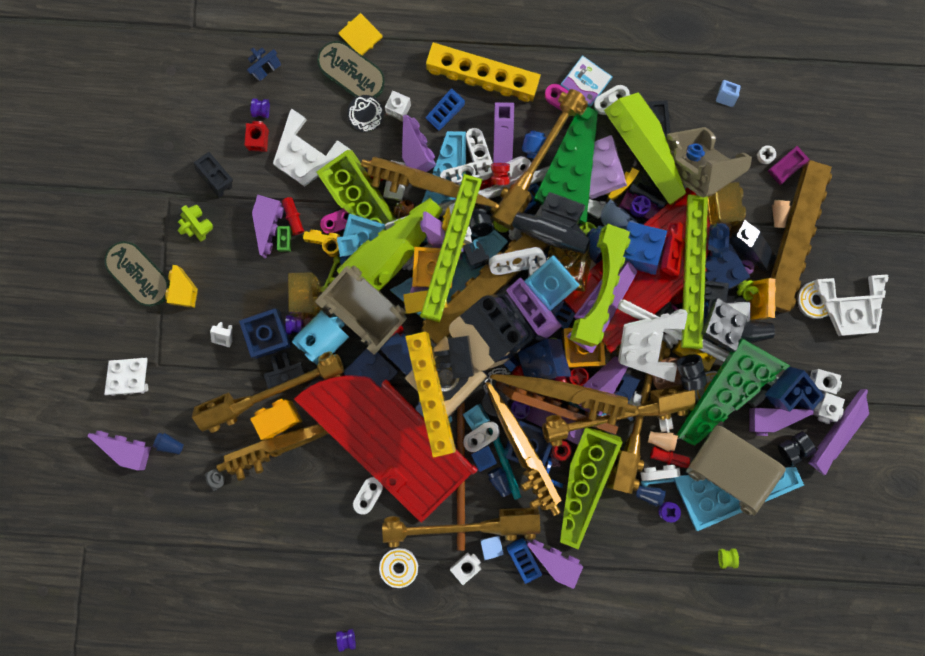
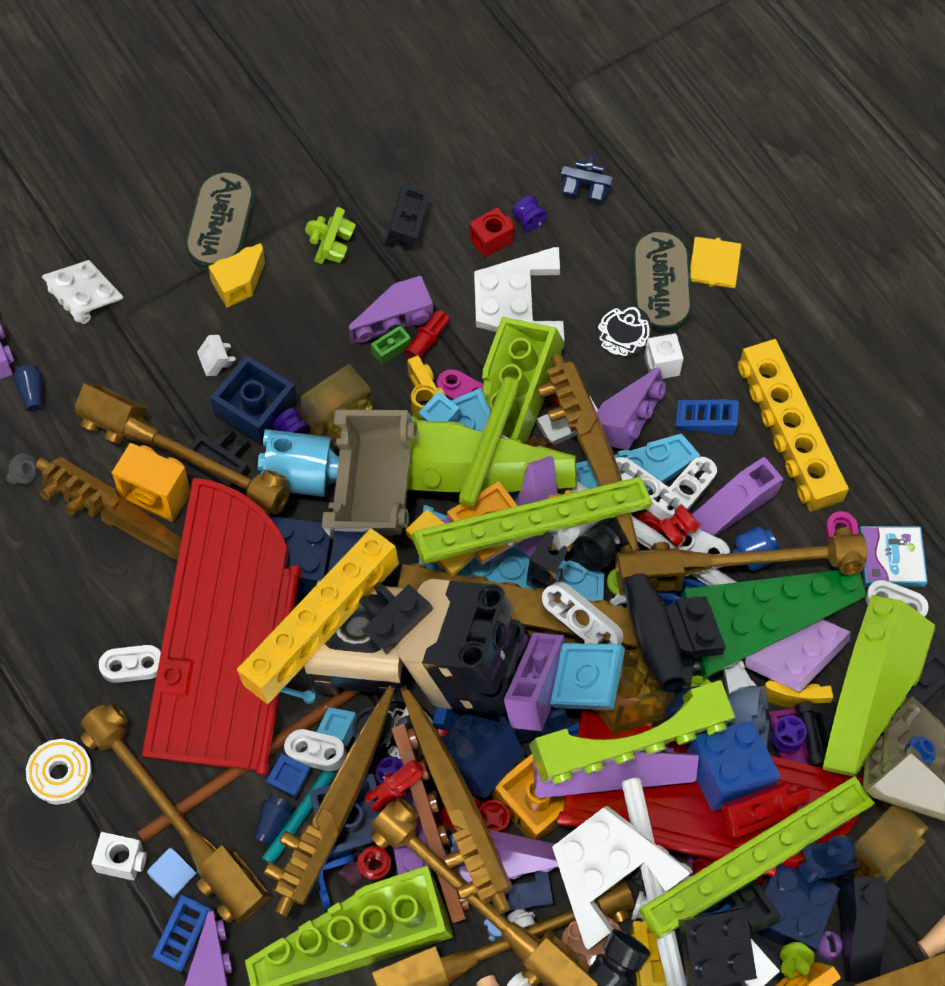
camera: 50 degrees right, 20 degrees down
none -> red axle [365,760,424,812]
none -> lime axle [459,377,519,507]

